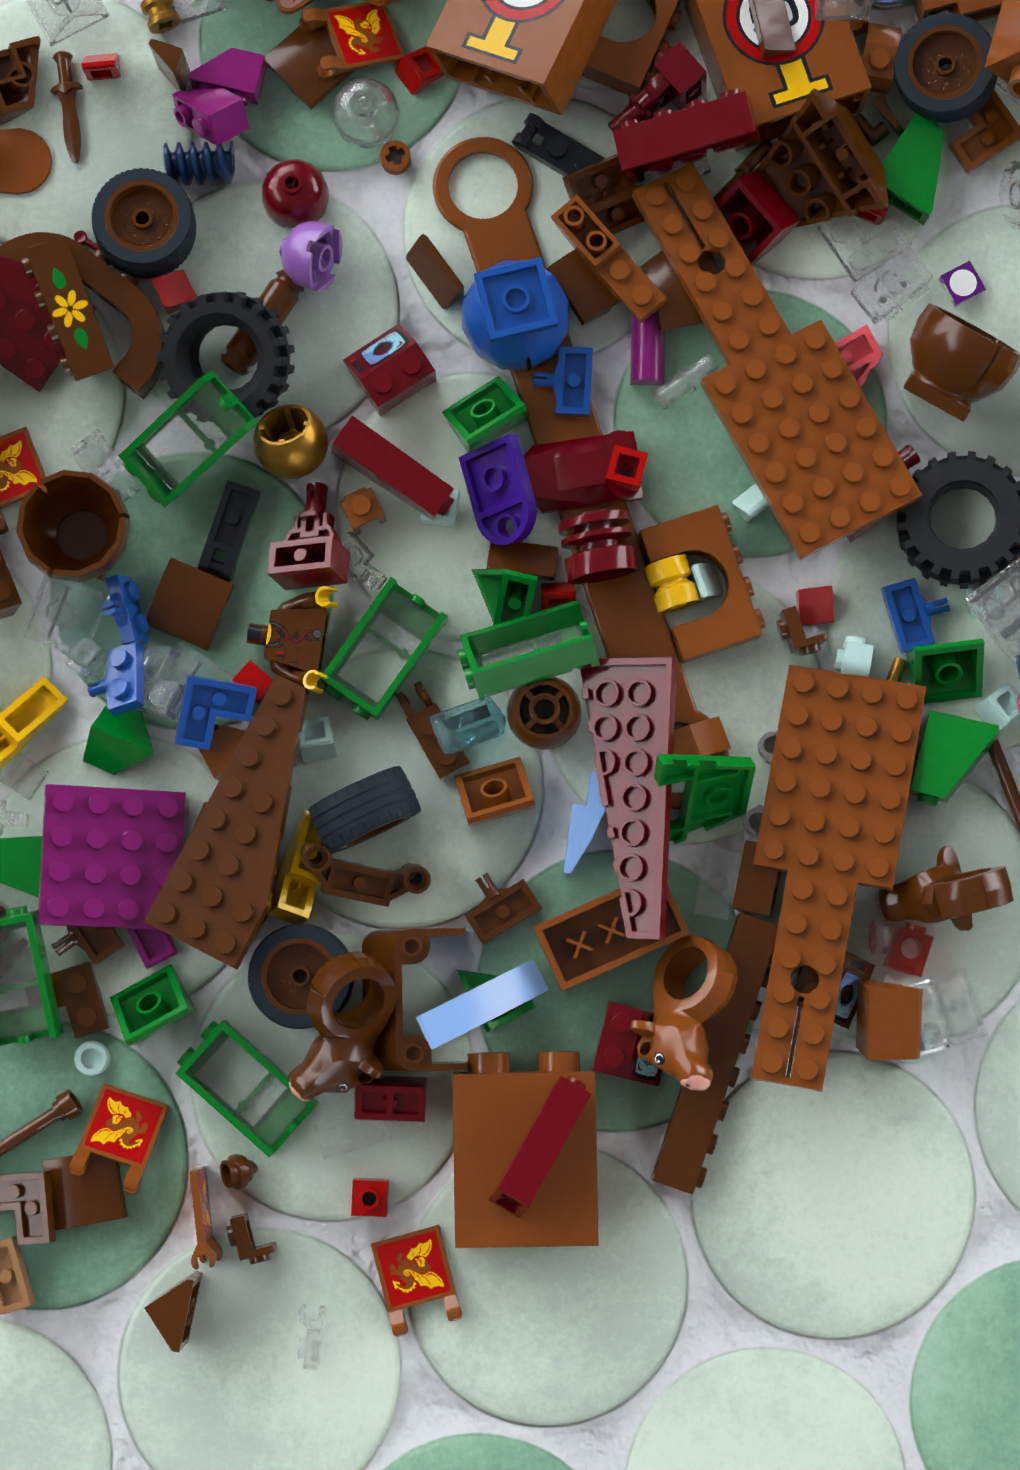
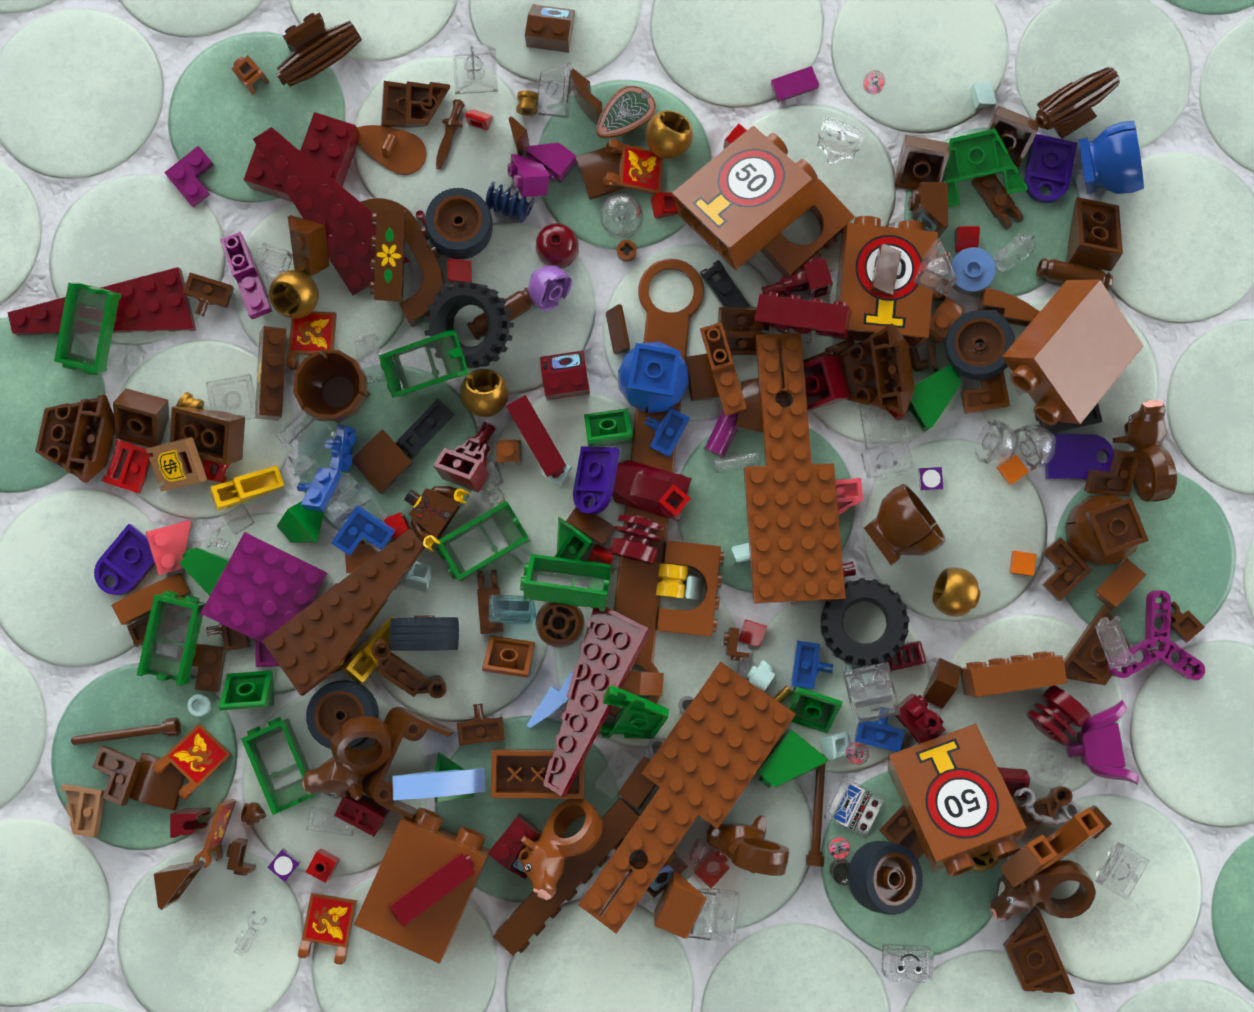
camera: 25 degrees right, 0 degrees up
none -> dark red hinge [170,807,211,838]
none -> tile [267,848,301,882]

